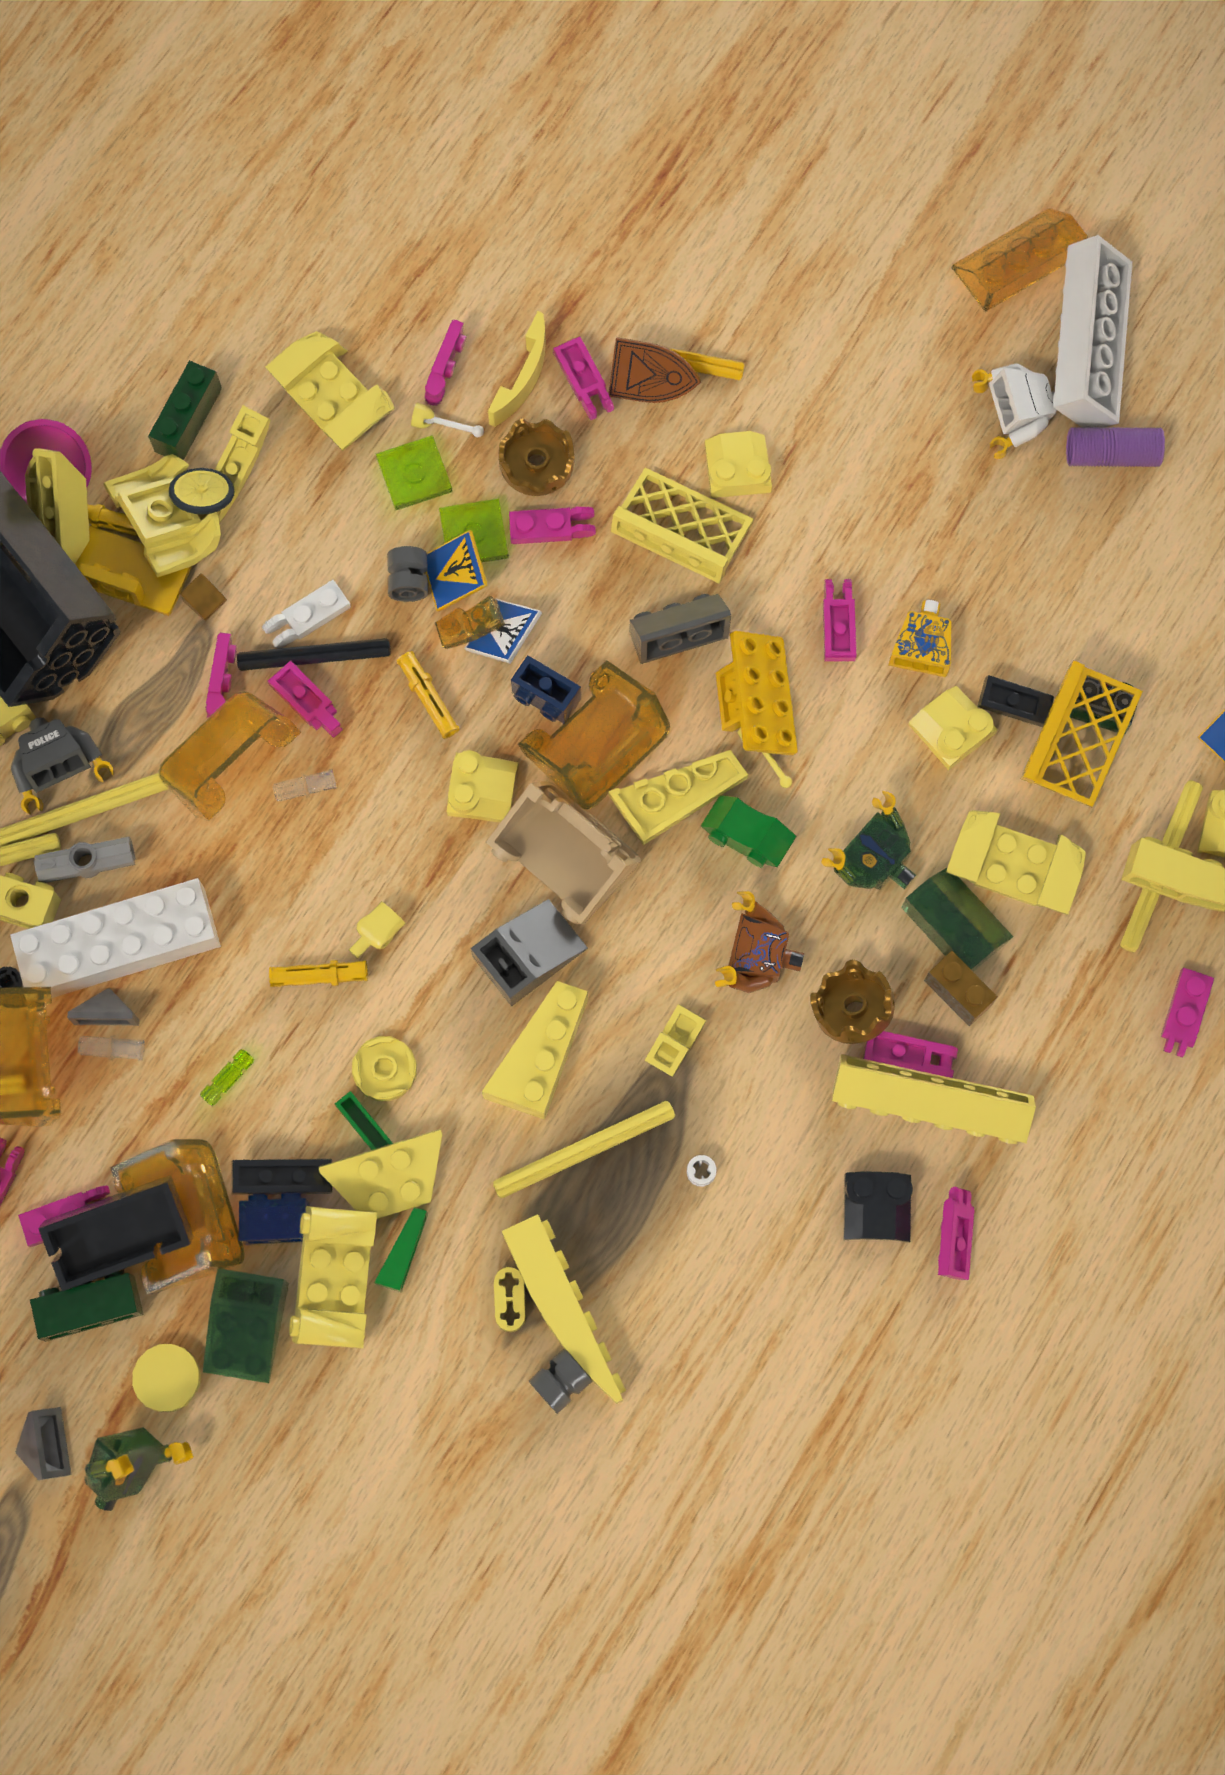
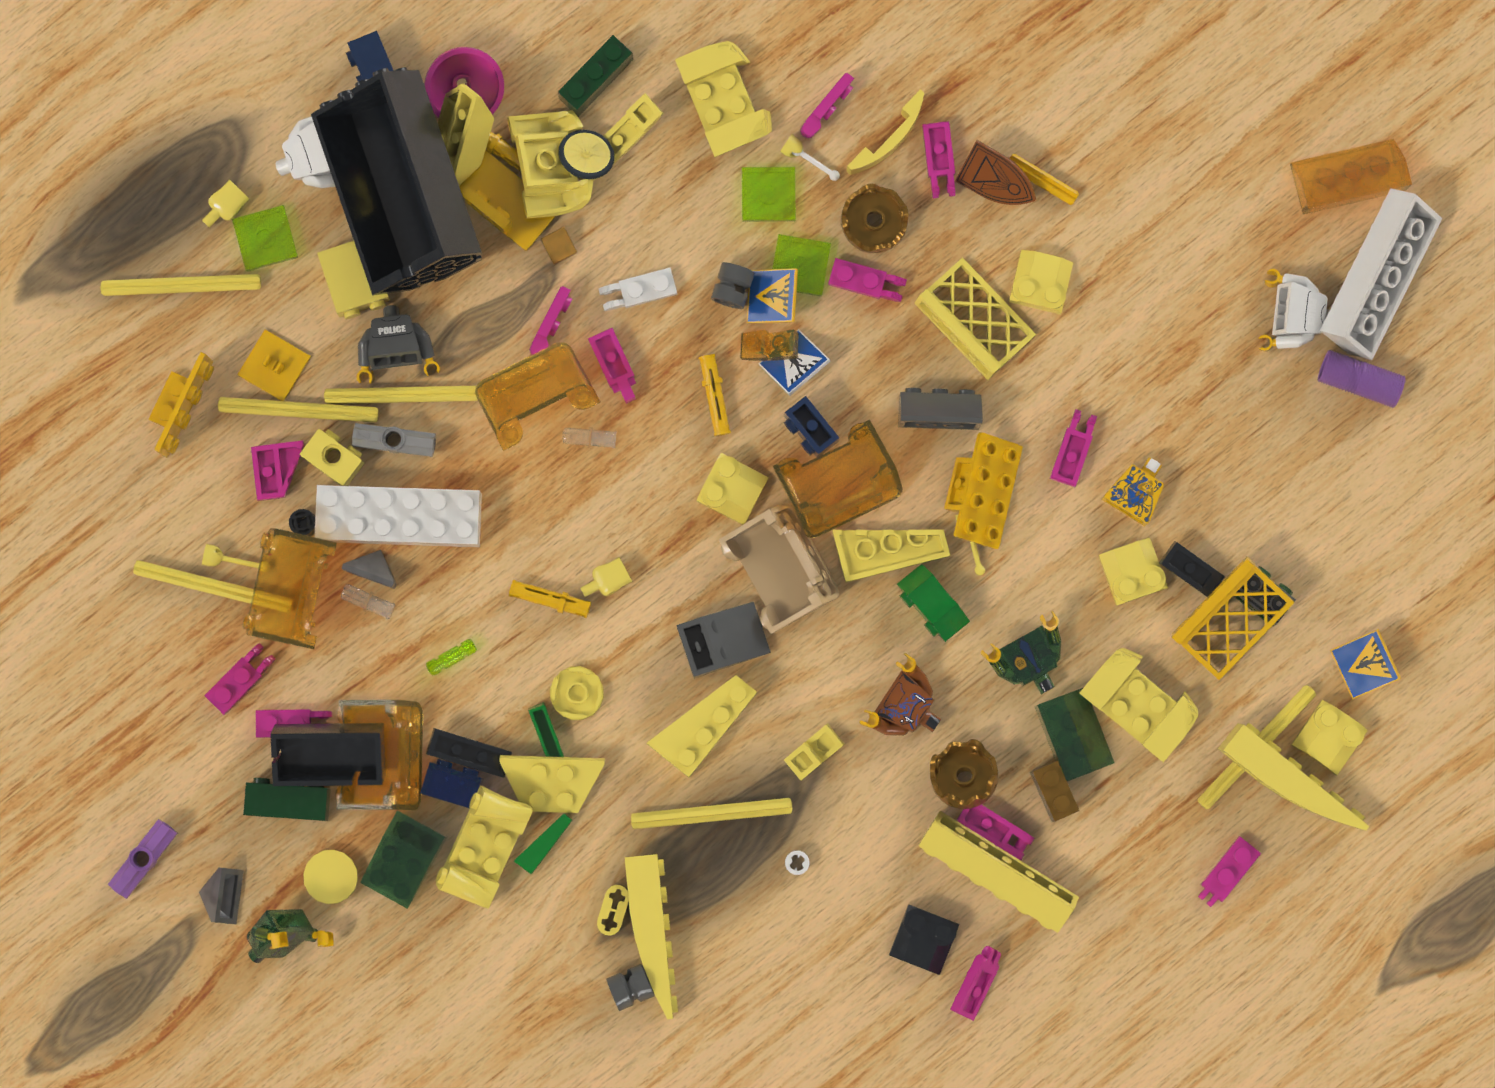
camera: 15 degrees right, 10 degrees up
black axle [236,638,391,671] -> none

